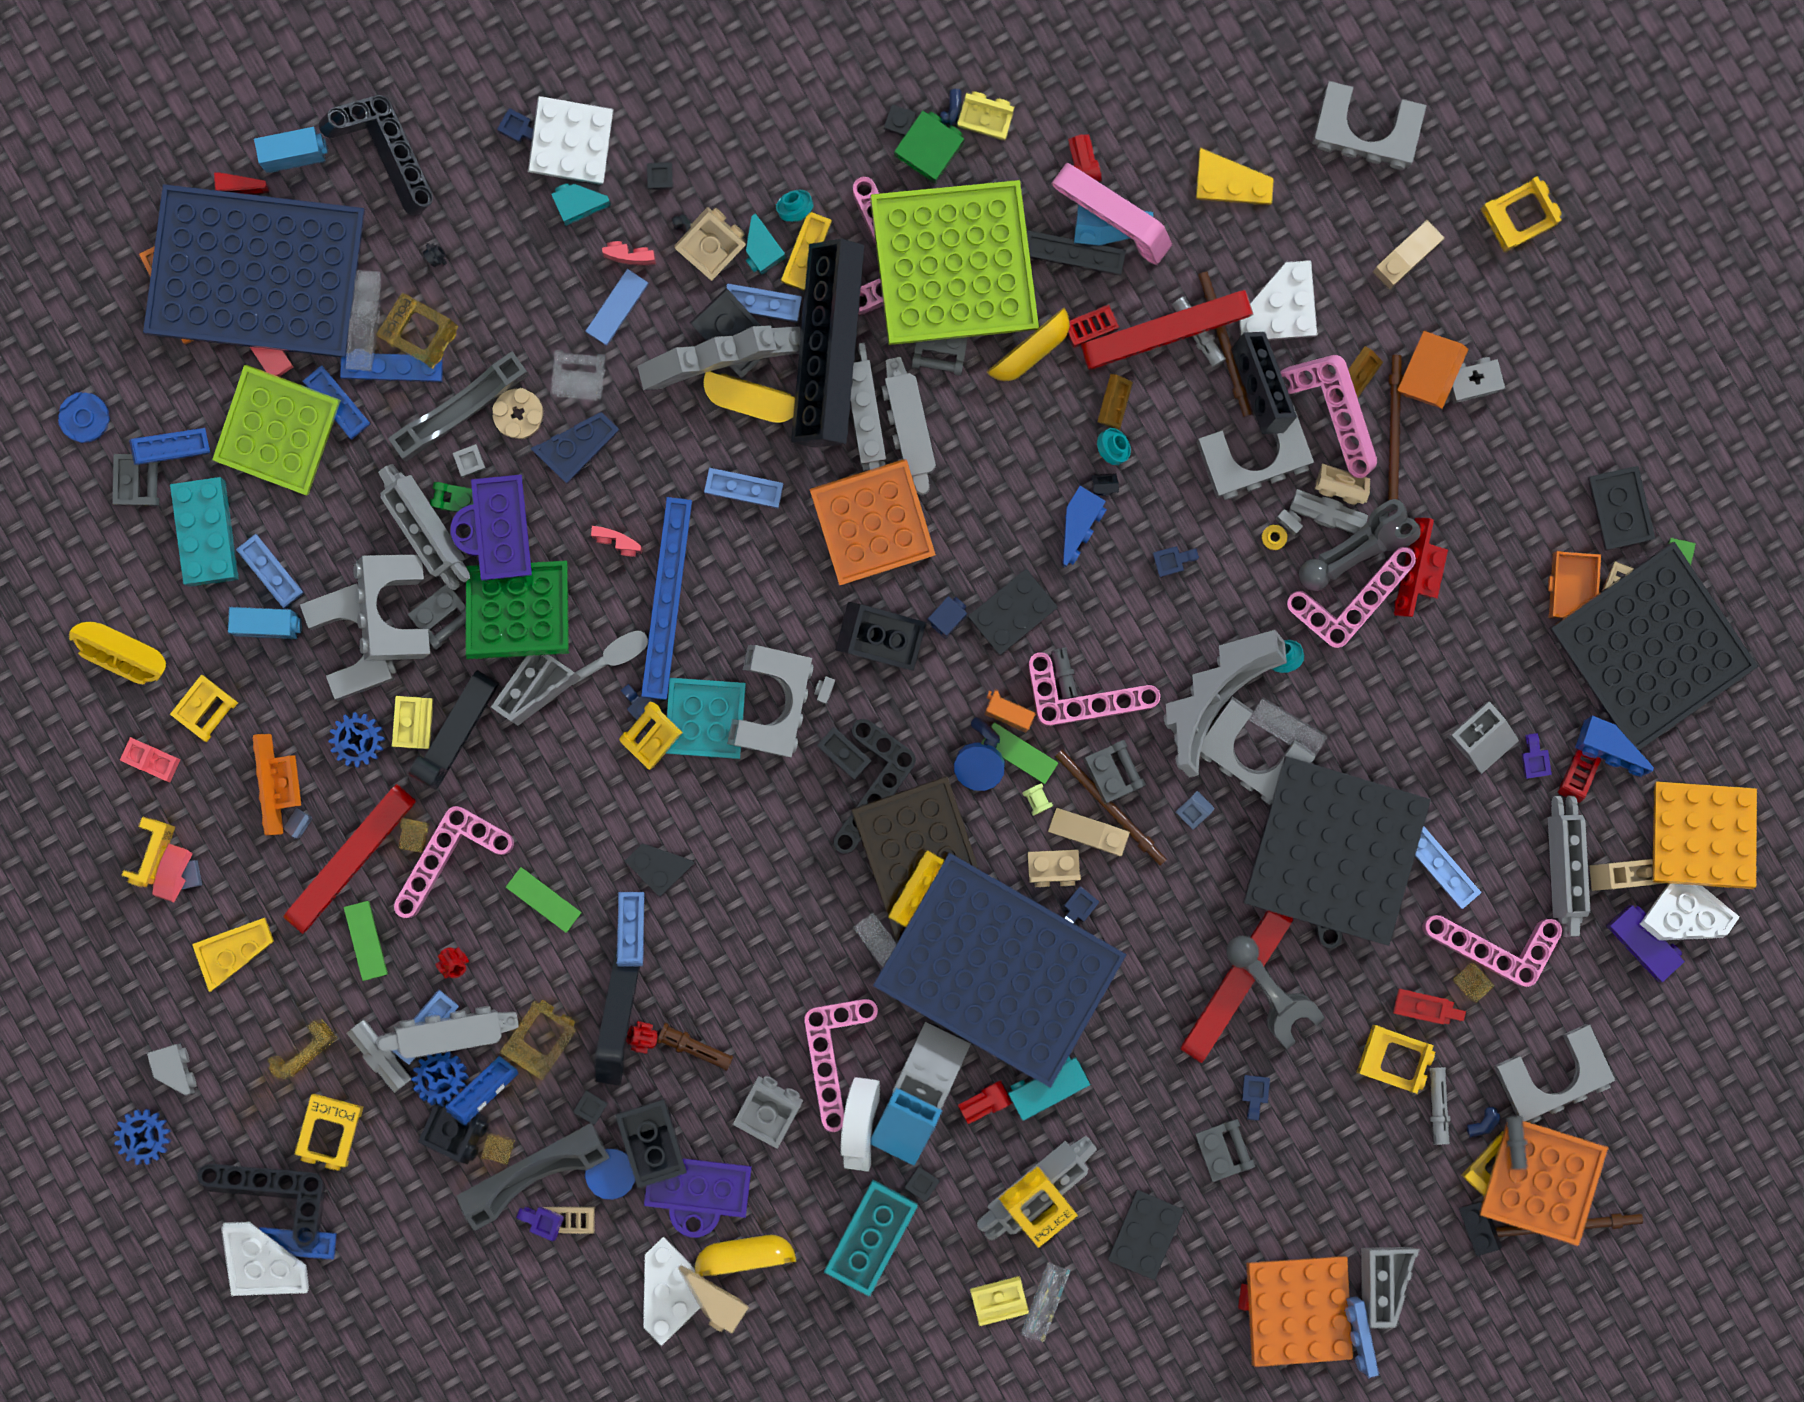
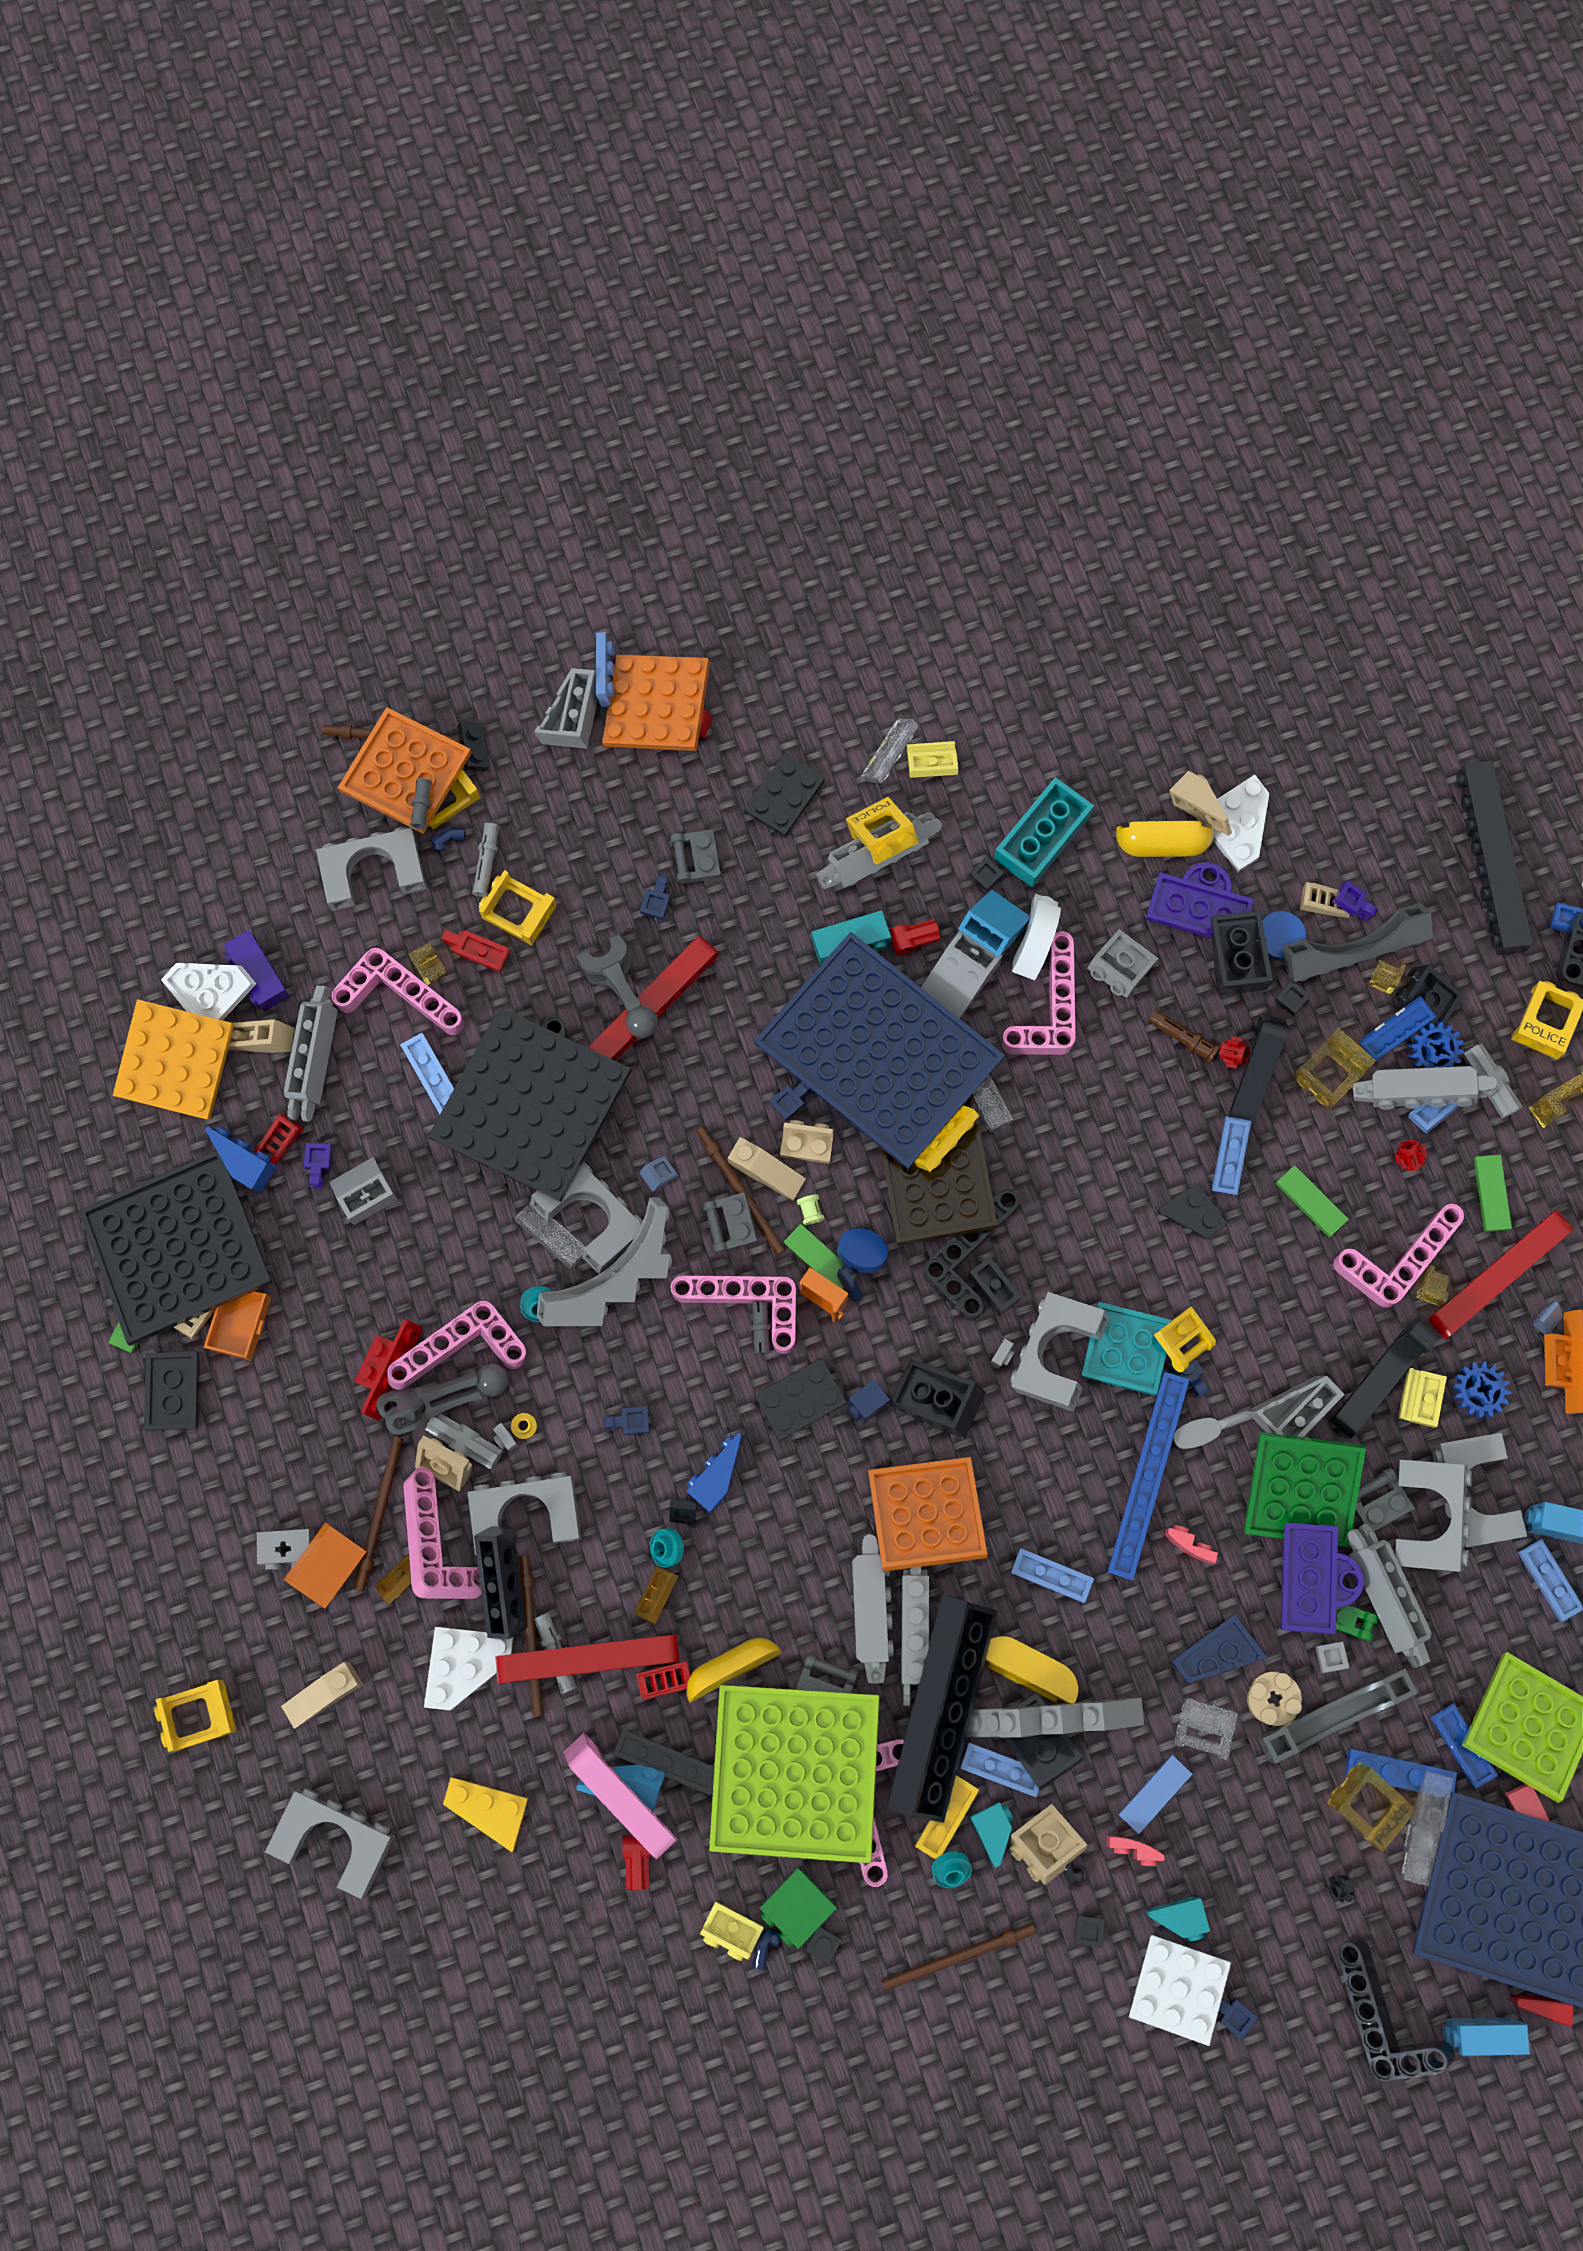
camera: 160 degrees left, 10 degrees down
none -> reddish brown bar [881,1923,1037,1991]
none -> black brick [1456,761,1533,956]

